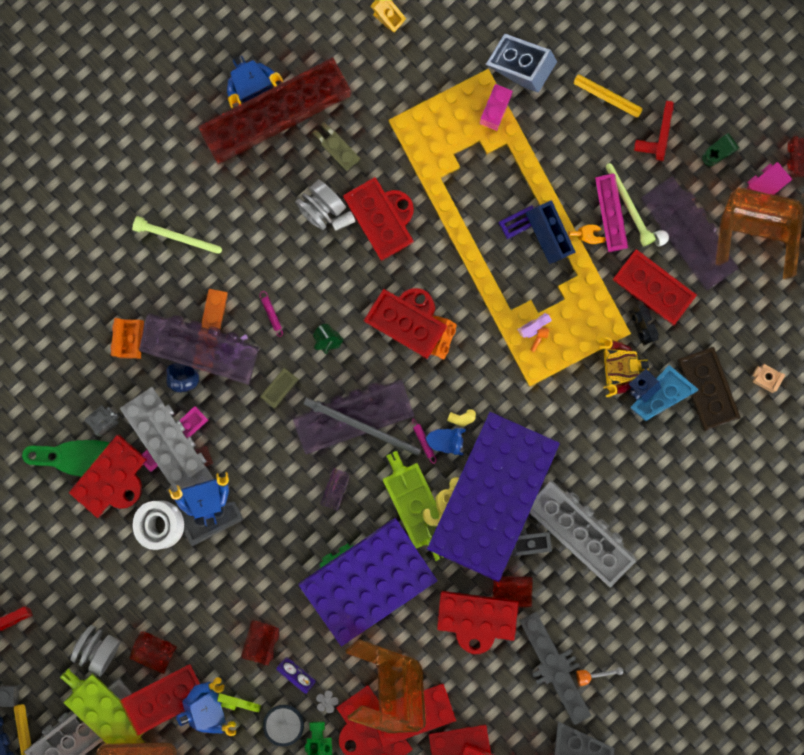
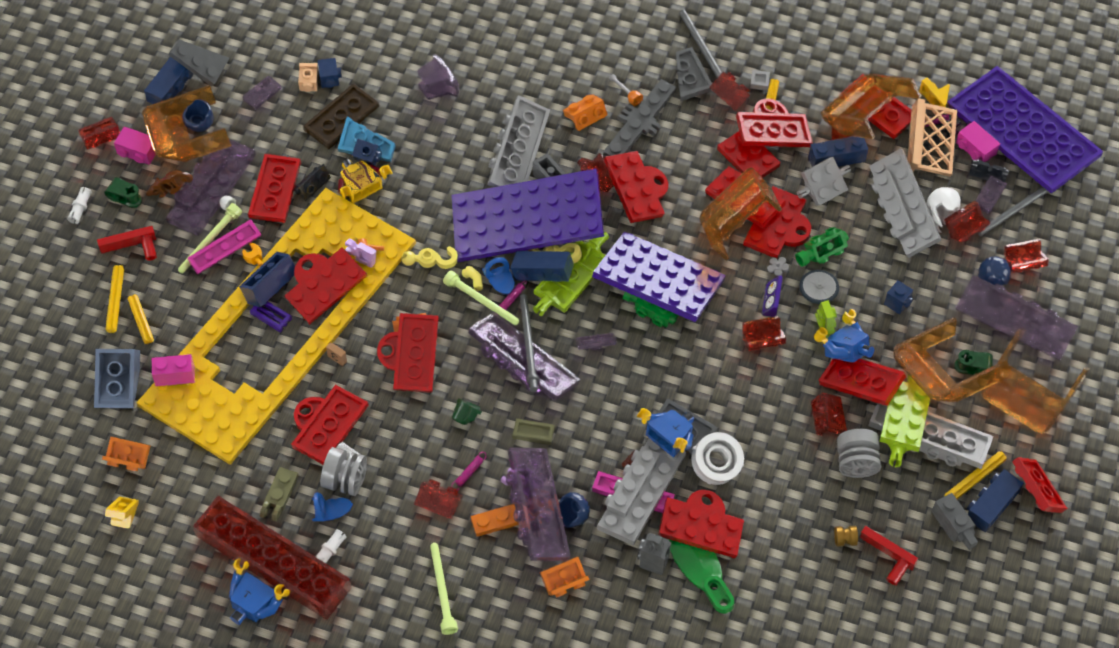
camera: 120 degrees left, 25 degrees down
none -> white pin [67,187,92,224]
none -> orange bracket [102,437,151,472]
none -> yellow axle [128,294,154,344]
none -> reddish brown animal [146,170,193,198]
none -> dark blue hair [182,99,214,132]
none -> clear purple plate [242,75,281,110]
none -> red plate [284,247,367,325]
none -> blue piece [312,492,353,522]
none -> white pin [312,529,347,569]
none -> dark blue brick [318,58,342,88]
none -> medium nougat tile [326,342,347,366]
none -> light yellow piece [401,246,458,269]
none -> clear red bracket [414,479,463,519]
none -> clear purple piece [417,54,459,100]
none -> yellowish green piece [443,271,519,325]
none -> dark blue brick [511,251,574,282]
none -> orange bracket [563,94,608,131]
none -> pearl gold wheel [834,525,858,547]

